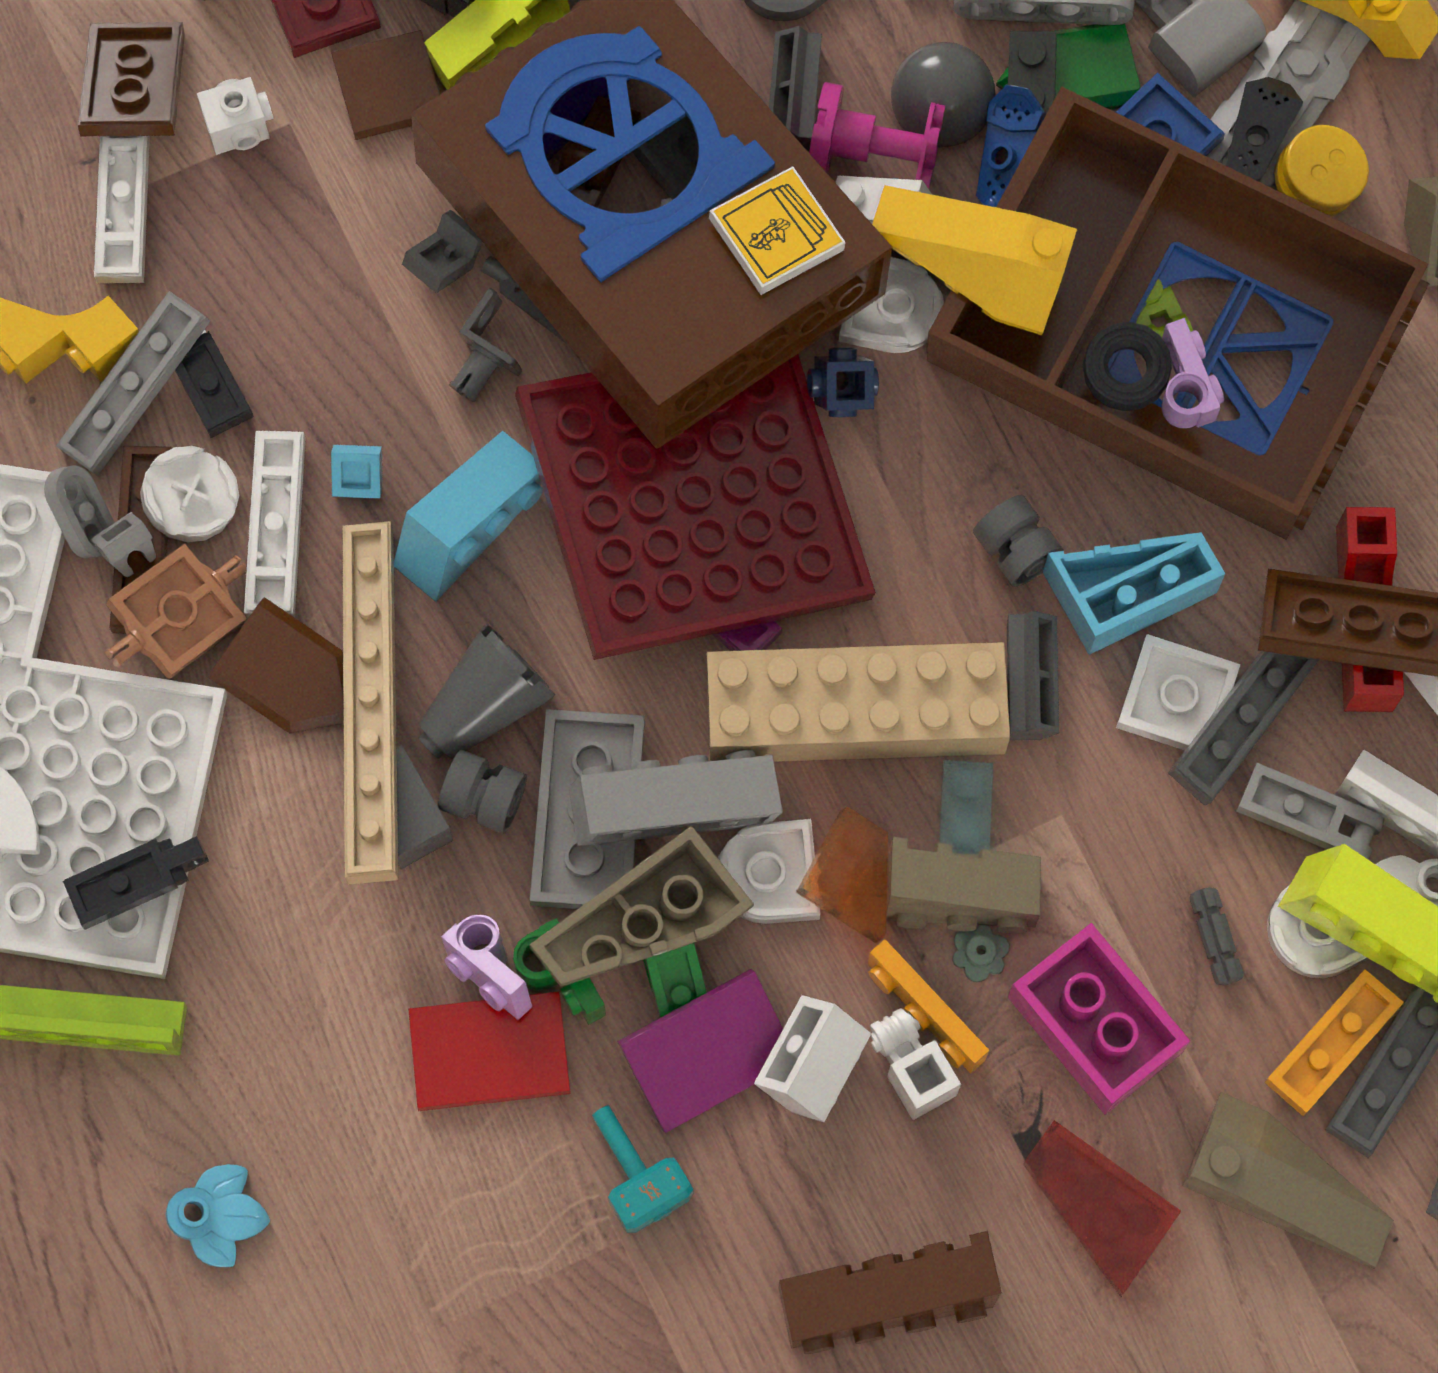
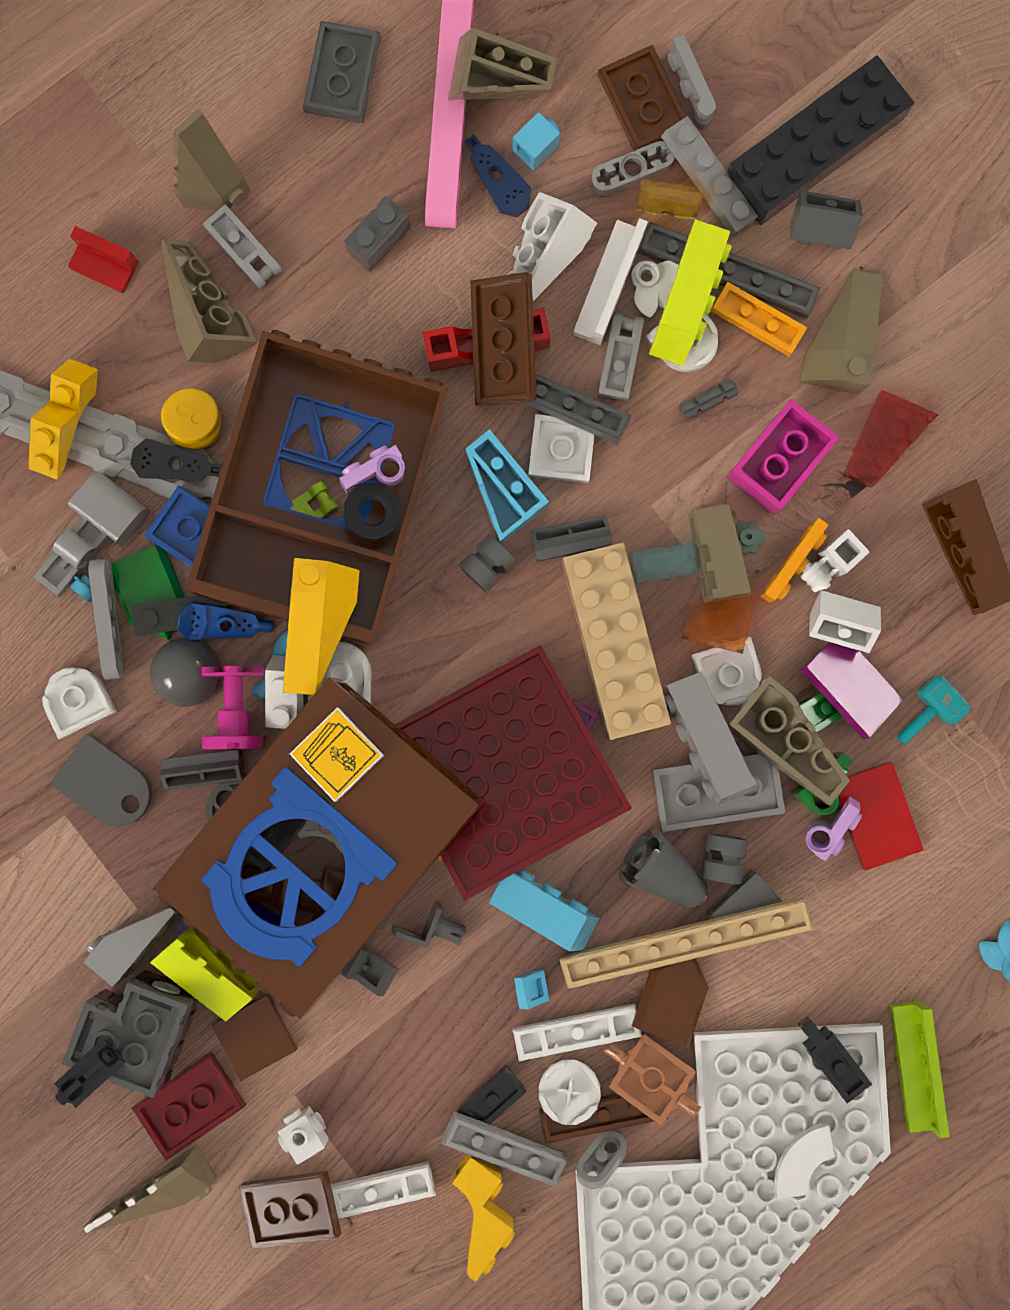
camera: 100 degrees left, 15 degrees up
light grey tile [91,512,156,577] -> none
dark blue brick [807,347,879,417] -> none

